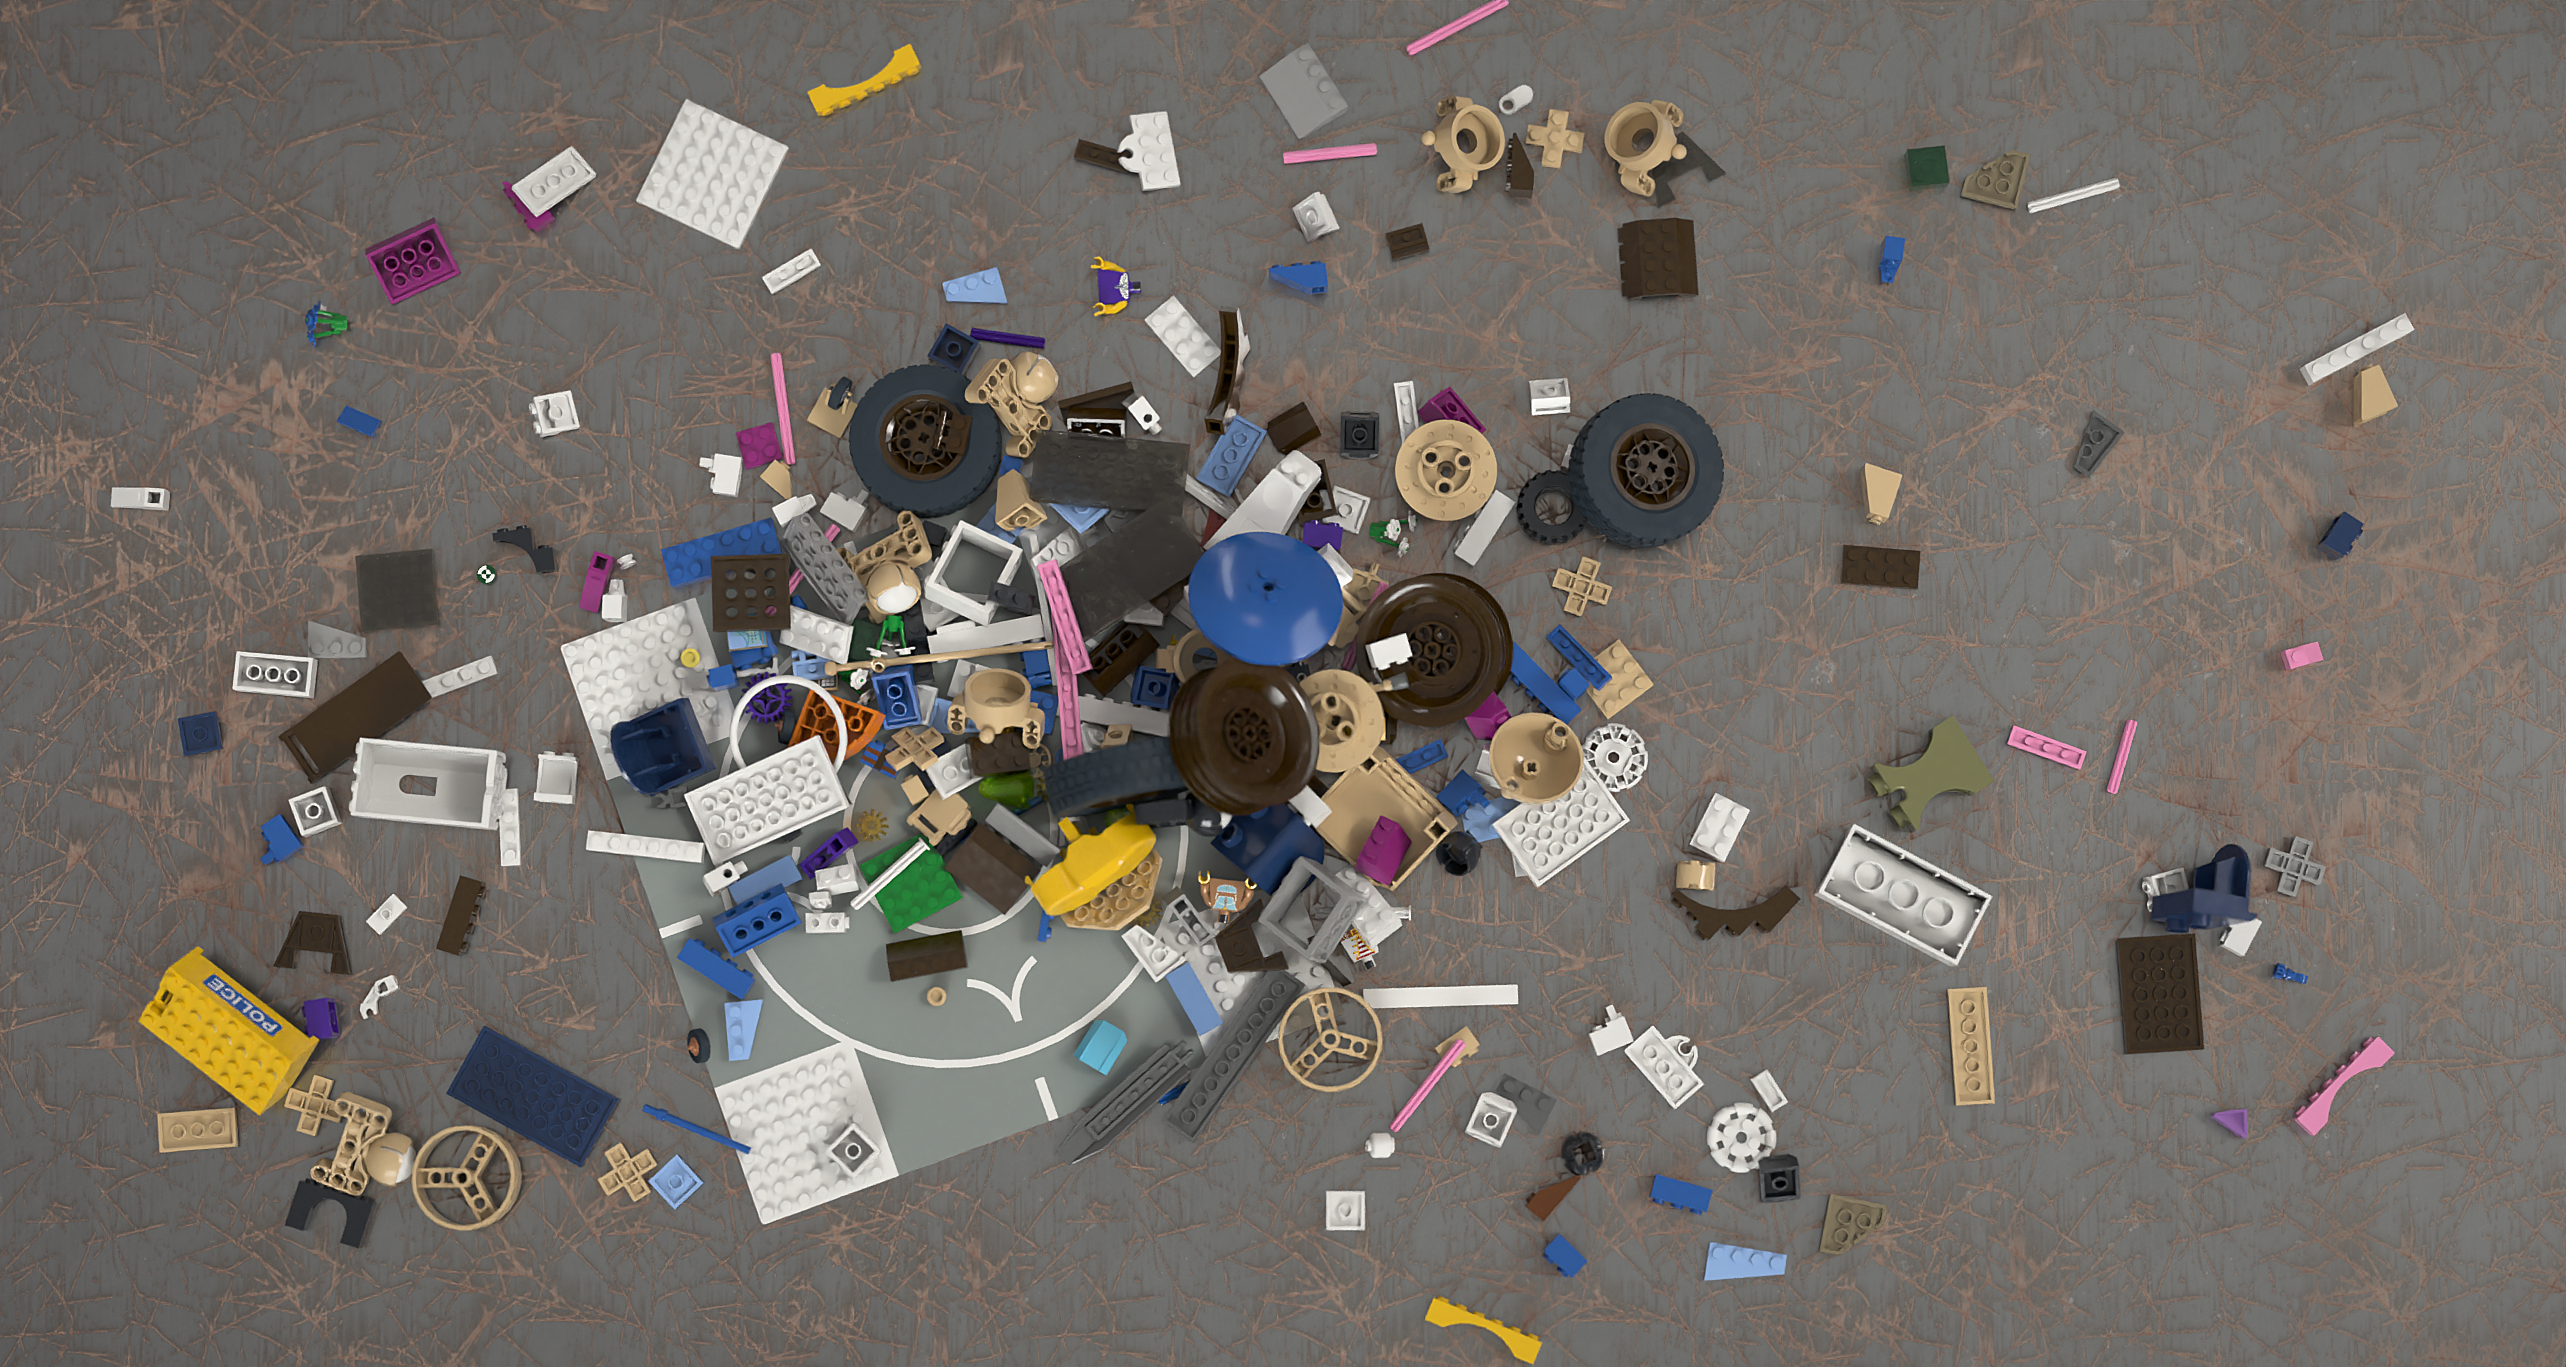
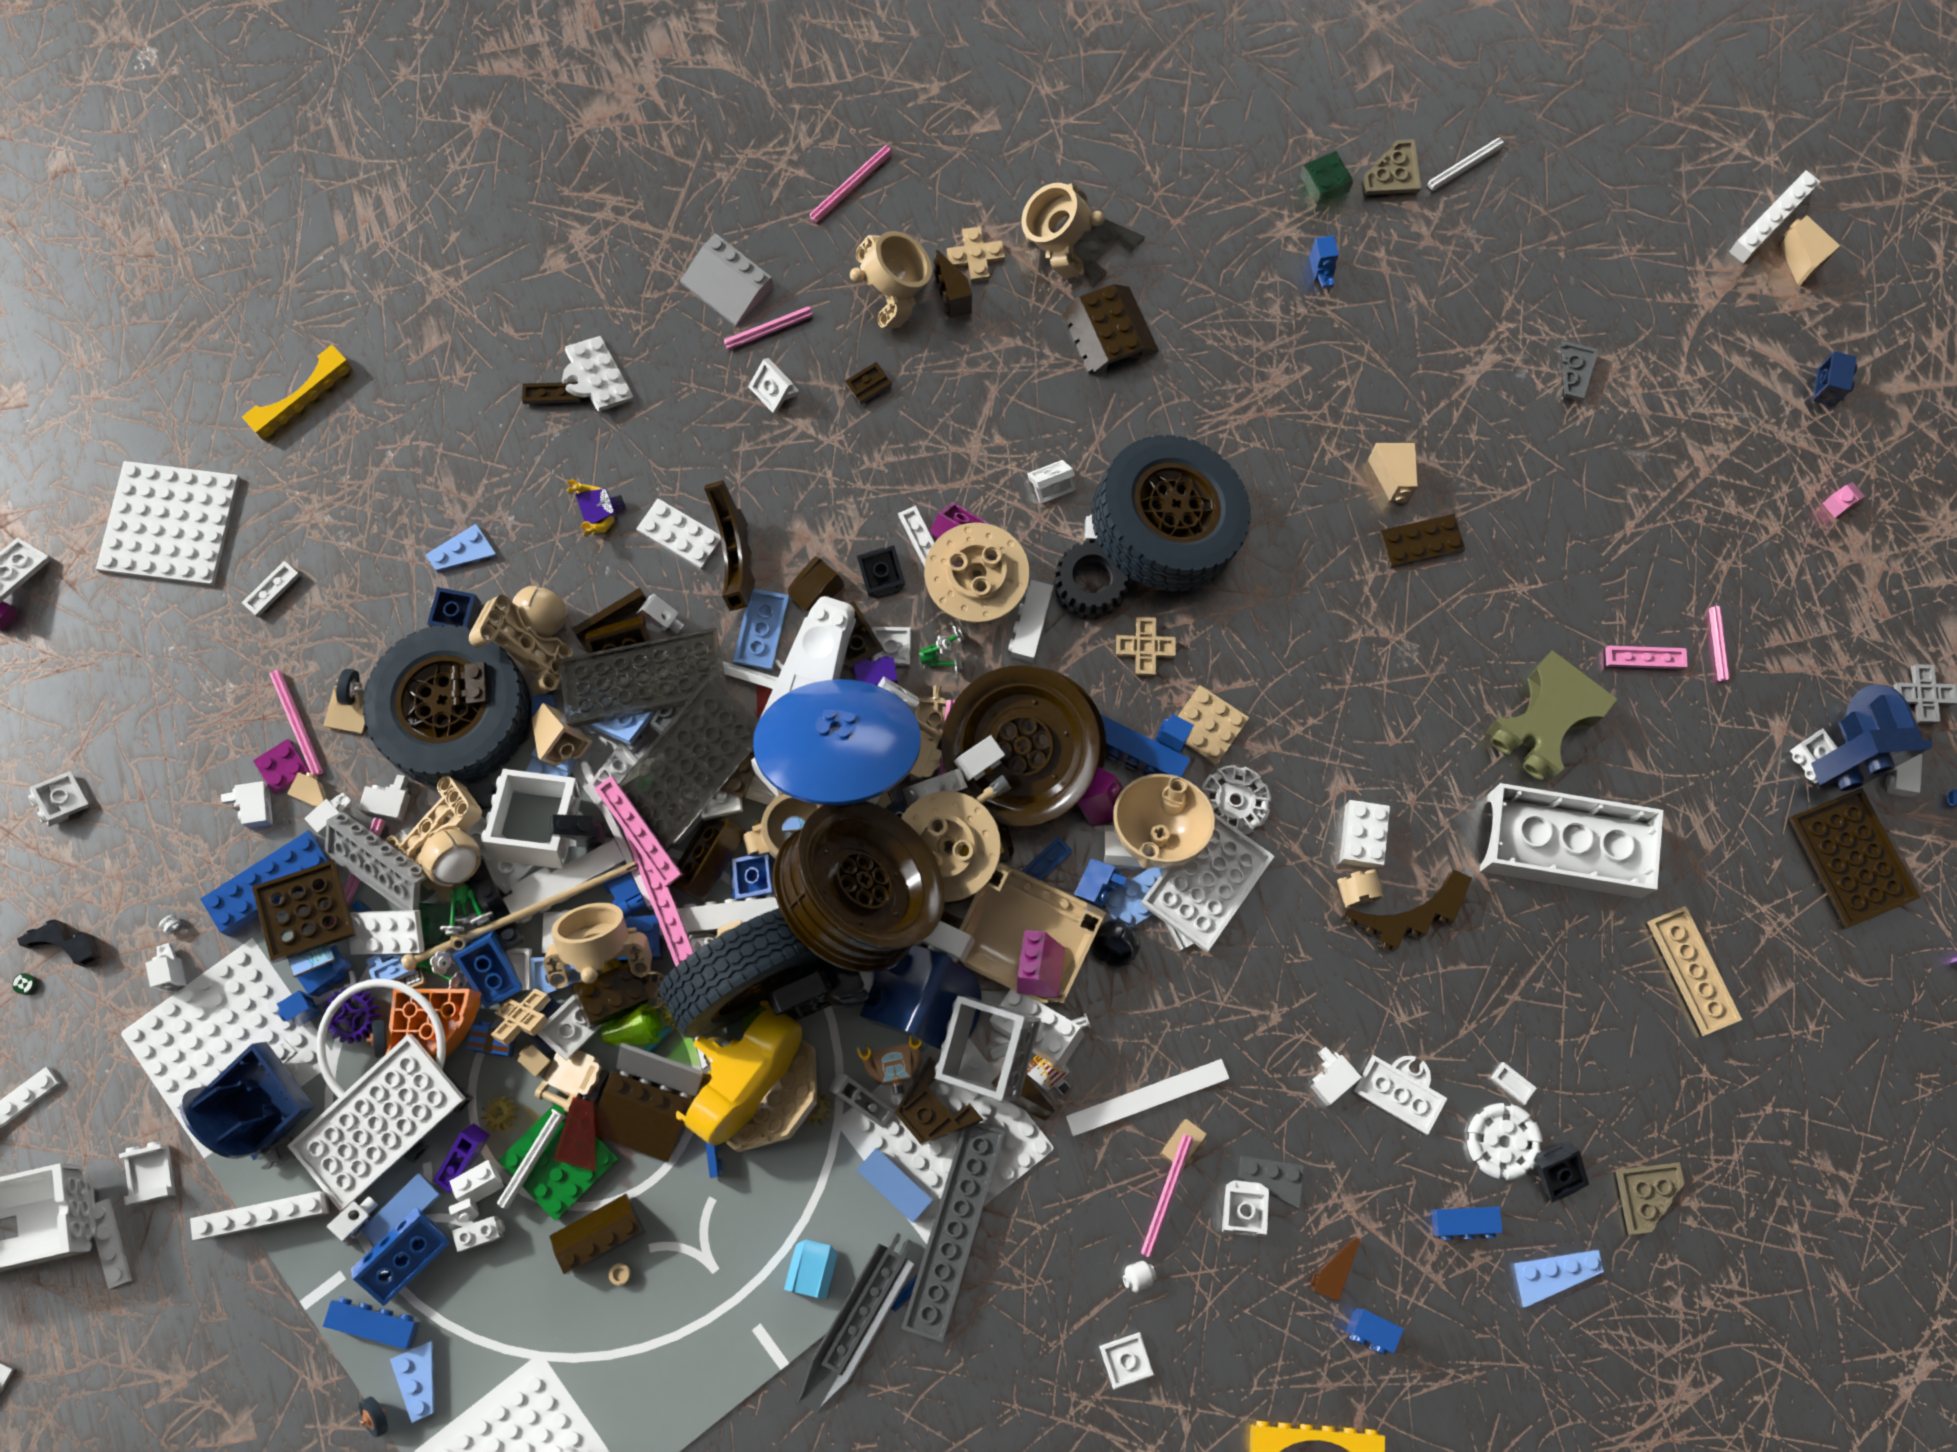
camera: 25 degrees left, 10 degrees down
dark brown brick [436,875,486,956] -> none
magenta slope [579,551,616,614] -> none
light yellow tile [680,648,700,668] -> none
dark purple axle [970,328,1045,349] -> none
white wing [1121,925,1187,983] -> none
blue slope [1269,261,1328,294] -> none
tan wheel [1278,987,1383,1092] -> none
white piece [1499,85,1533,115] -> none
blue plate [1546,624,1612,691] -> none
black piece [1561,1132,1605,1176] -> none
none -> clear red wing [554,1096,596,1171]
none -> white plate [902,768,967,807]

